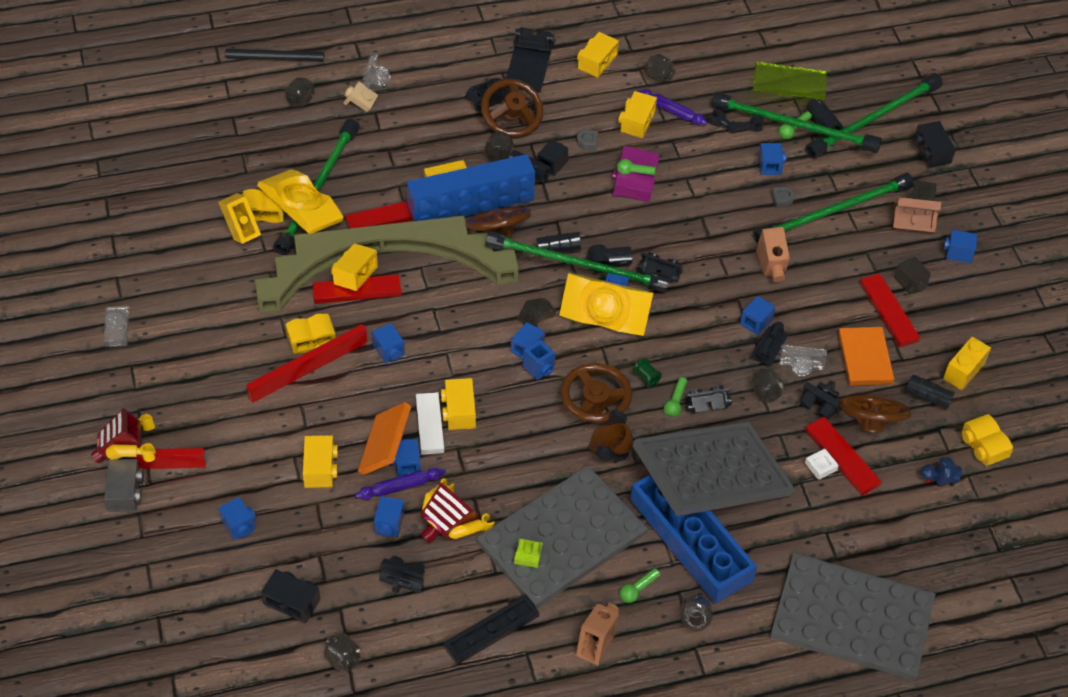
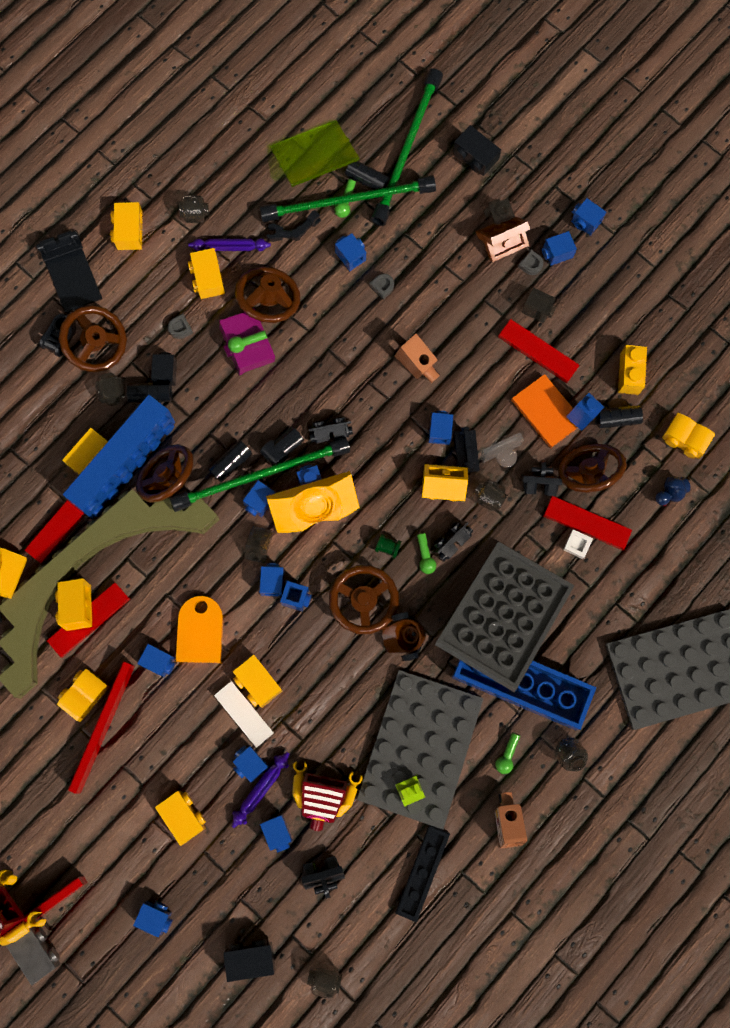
camera: 35 degrees left, 25 degrees up
orange tile [358,402,411,475] -> none
green hose [753,172,914,244] -> none
none -> light orange tile [176,596,223,663]
none -> reddish brown piece [235,267,300,323]
none -> blue brick [243,480,276,517]
none -> yellow brick [422,464,468,501]
none -> dark grey tile [518,249,543,275]
none -> blue brick [566,393,604,431]
none -> blue brick [571,198,607,236]

